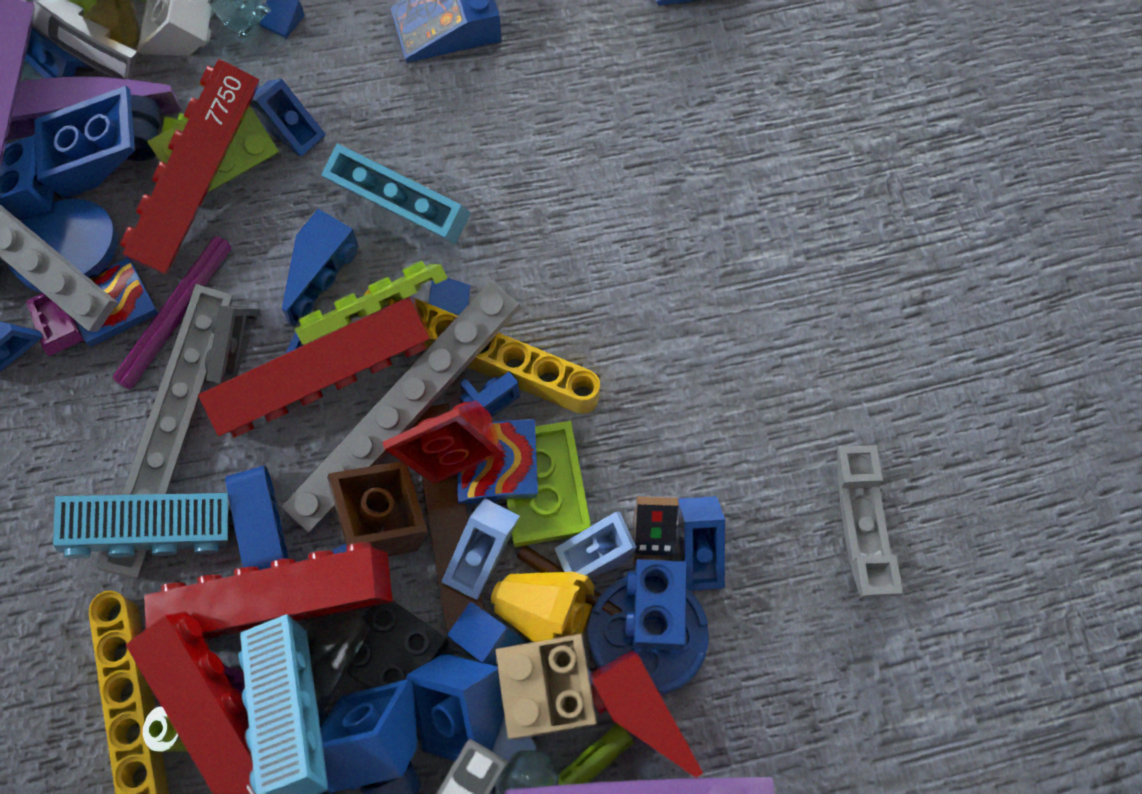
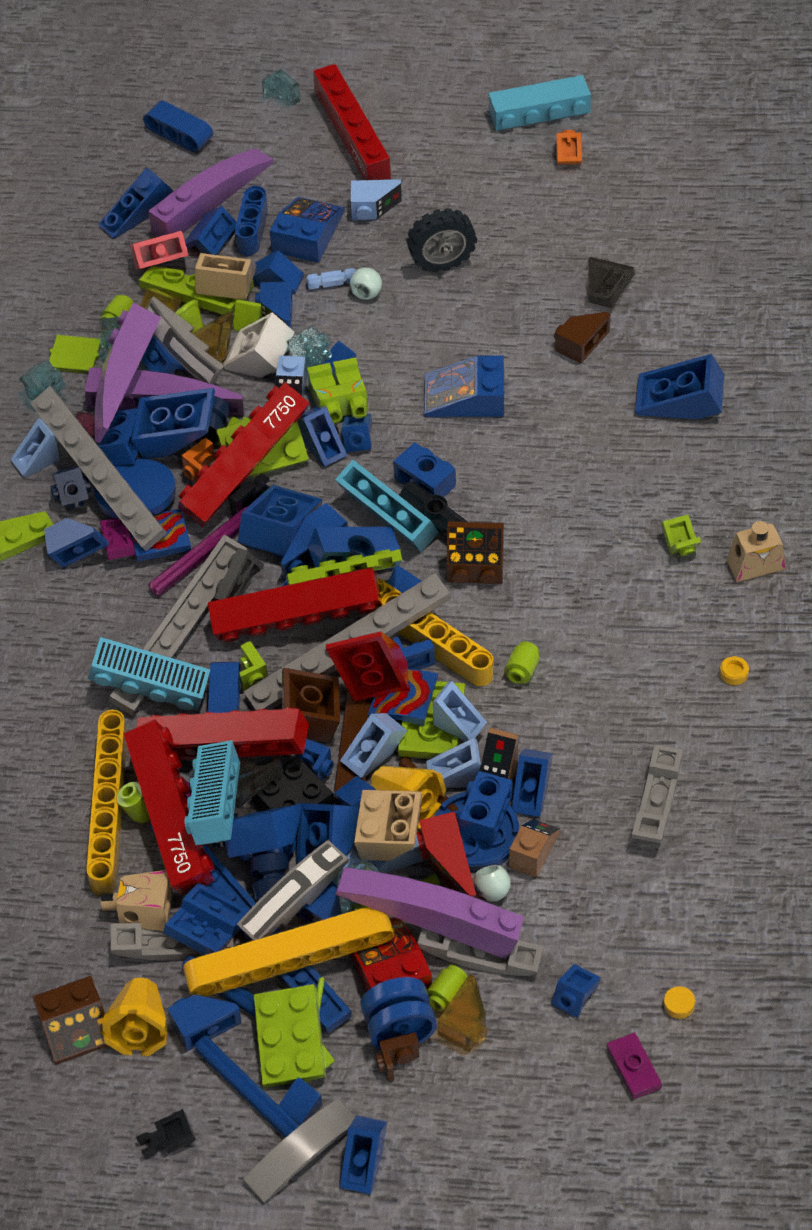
camera: 20 degrees right, 15 degrees down
none -> orange bracket [182,437,215,482]
none -> black plate [229,473,270,516]
none -> blue slope [238,485,323,557]
none -> lime bracket [239,641,268,691]
none -> light blue slope [276,355,307,398]
none -> blue bracket [295,739,334,781]
none -> lime hips [307,357,368,423]
none -> blue arch [308,526,401,570]
none -> blue bracket [341,414,373,452]
none -> blue brick [393,442,456,497]
none -> black piece [398,481,468,537]
none -> light blue slope [433,681,487,742]
none -> slope [447,521,504,584]
none -> light aqua piece [473,865,510,902]
none -> lime brick [504,641,540,684]
none -> medium nougat slope [509,819,560,878]
none -> lime bracket [661,514,701,556]
none -> yellow tile [720,656,749,685]
none -> tan torso [727,521,786,582]

